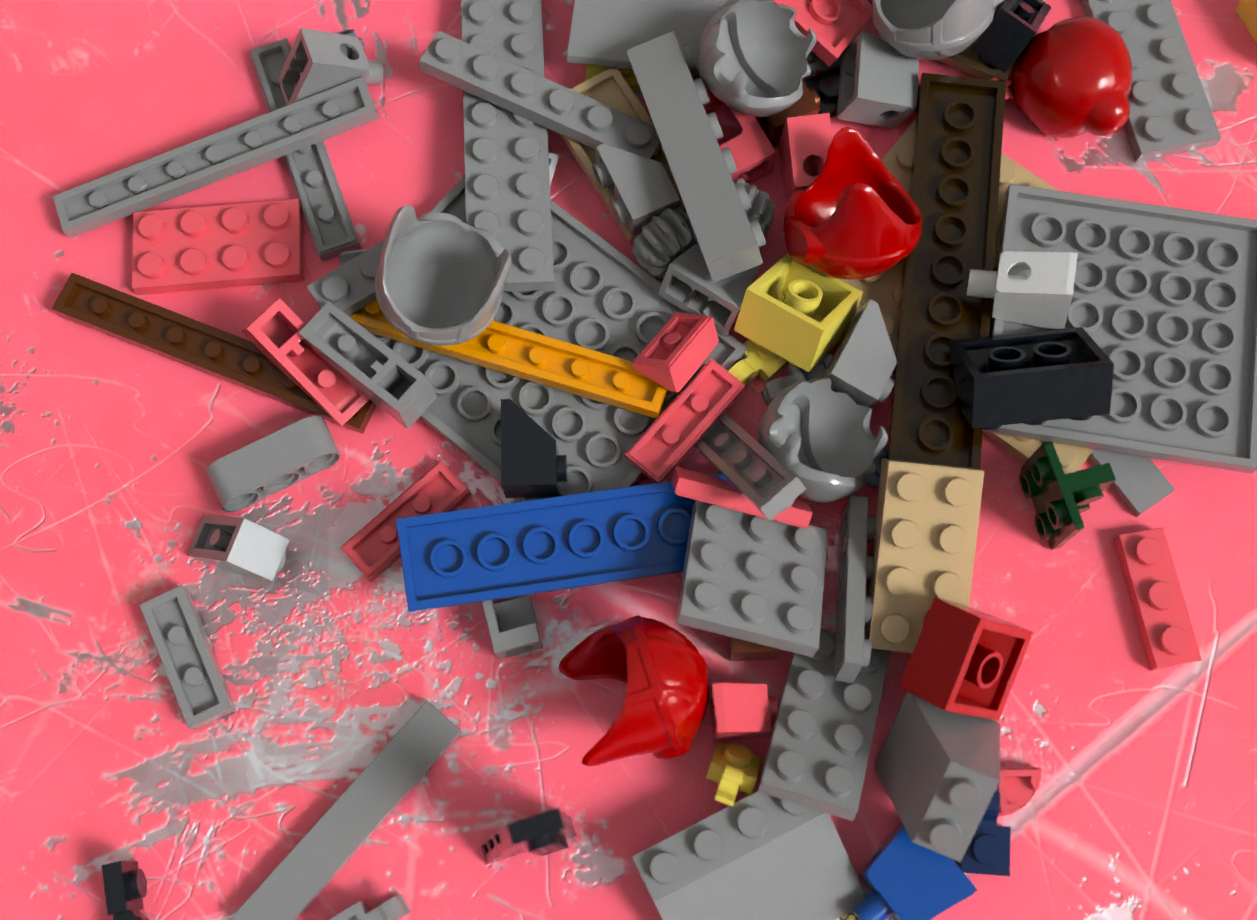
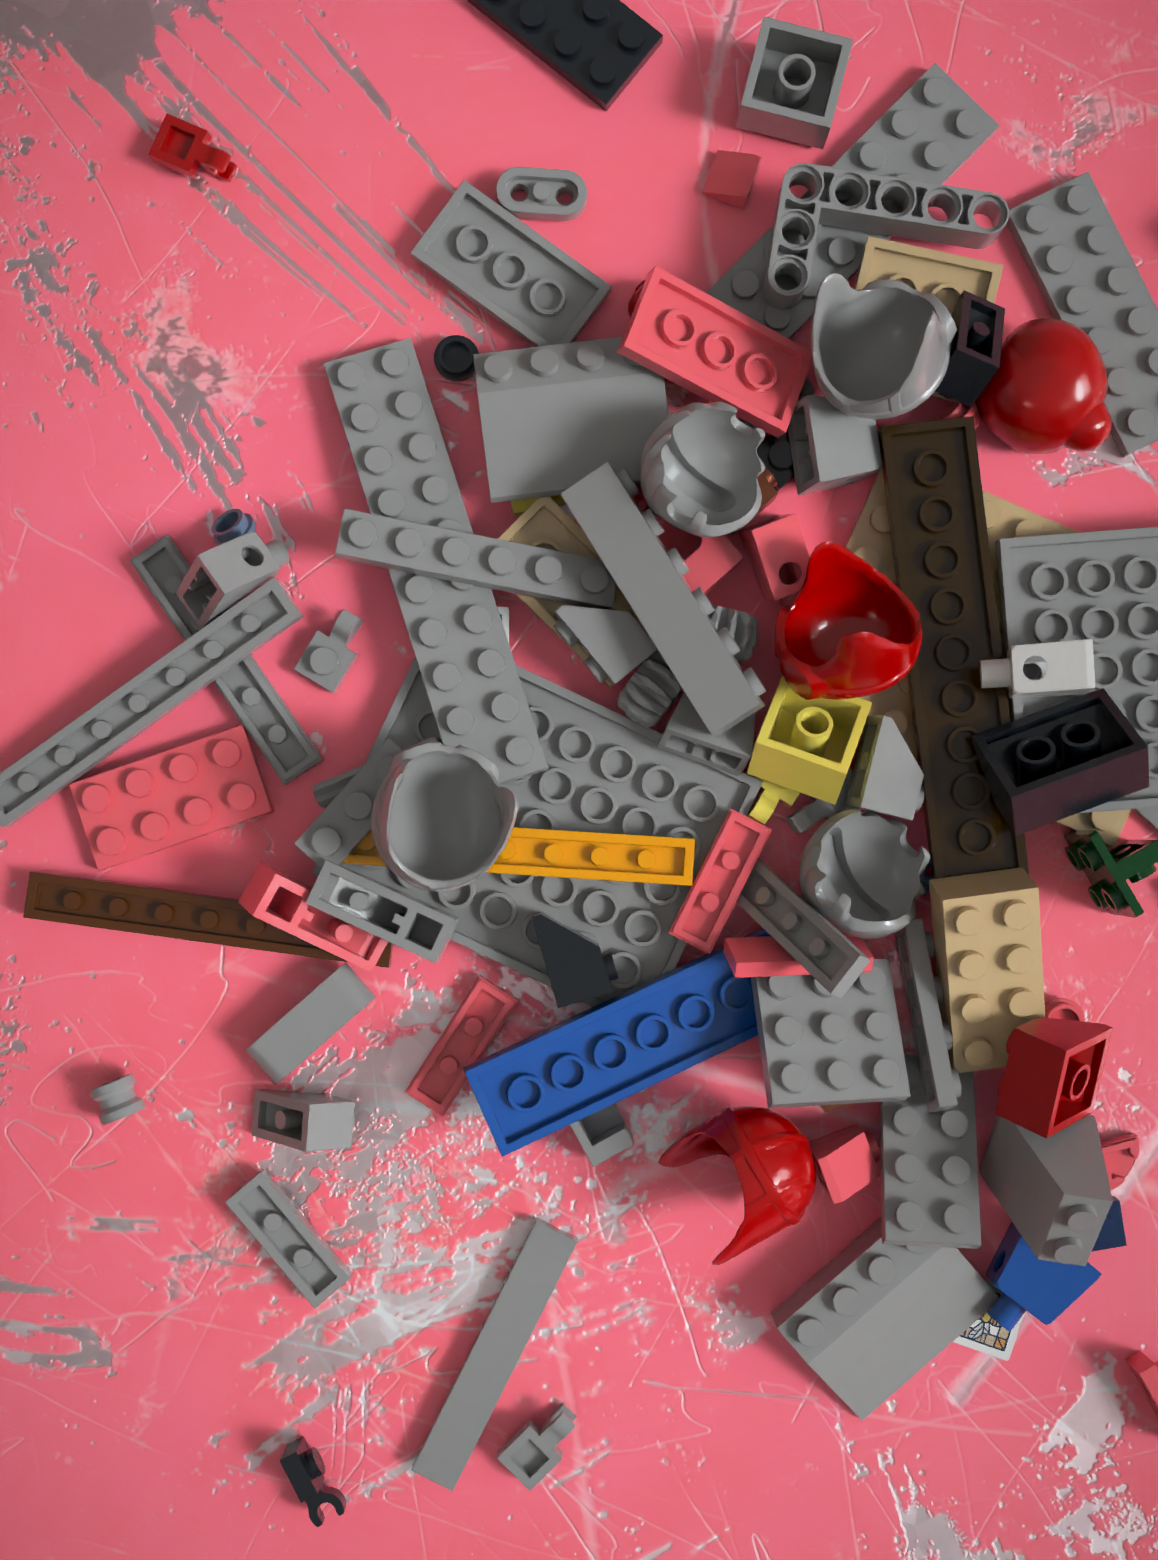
camera: 15 degrees left, 15 degrees up
wing [481,808,576,865] -> none
coral slope [632,312,719,393] -> none
light yellow plate [706,741,762,806] -> none
none -> light grey wheel [89,1073,146,1126]
none -> light grey plate [294,609,364,693]

